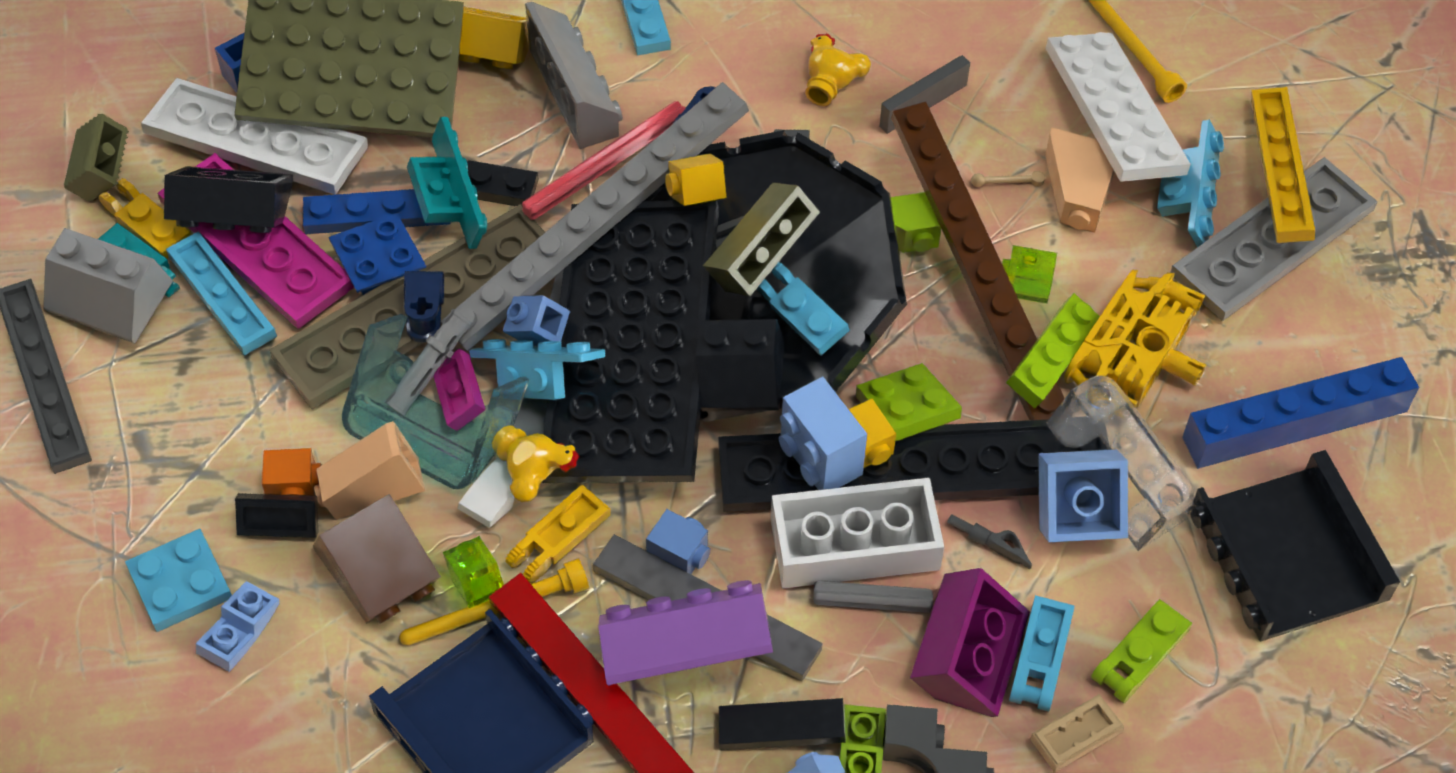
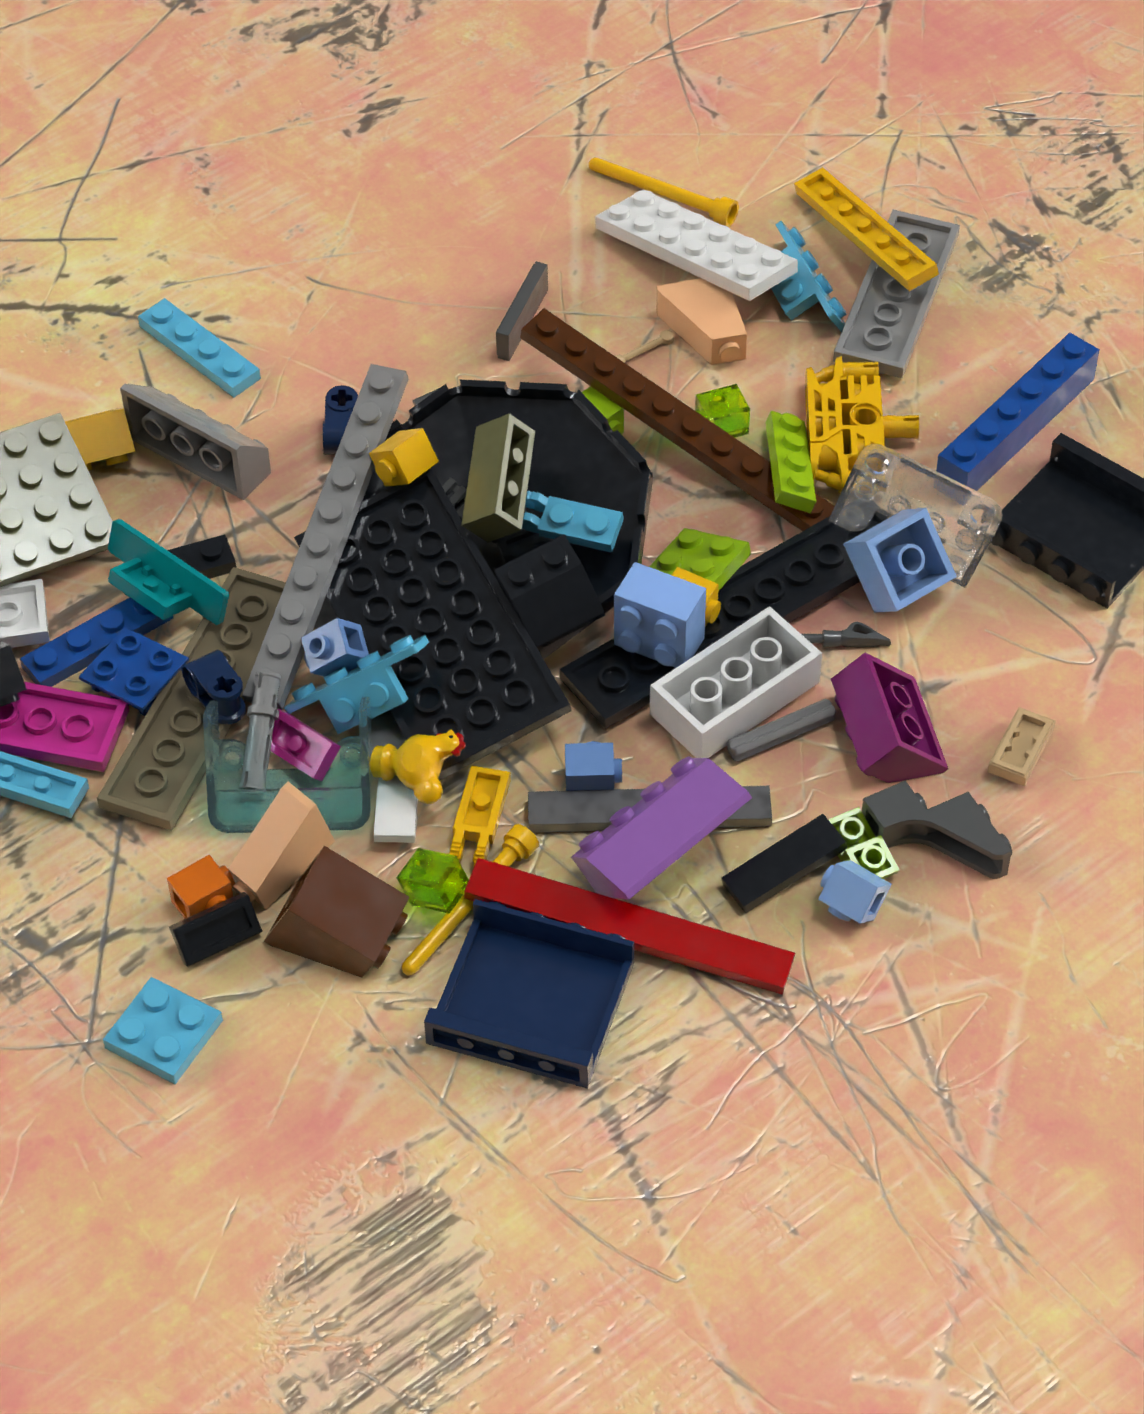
camera: 30 degrees left, 5 degrees down
light blue slope [196,581,279,672] -> none
coral axle [522,101,685,220] -> none
yellow animal [805,34,871,106] -> none
medium azure plate [1009,595,1075,712] -> none
lime plate [1091,599,1192,703] -> none

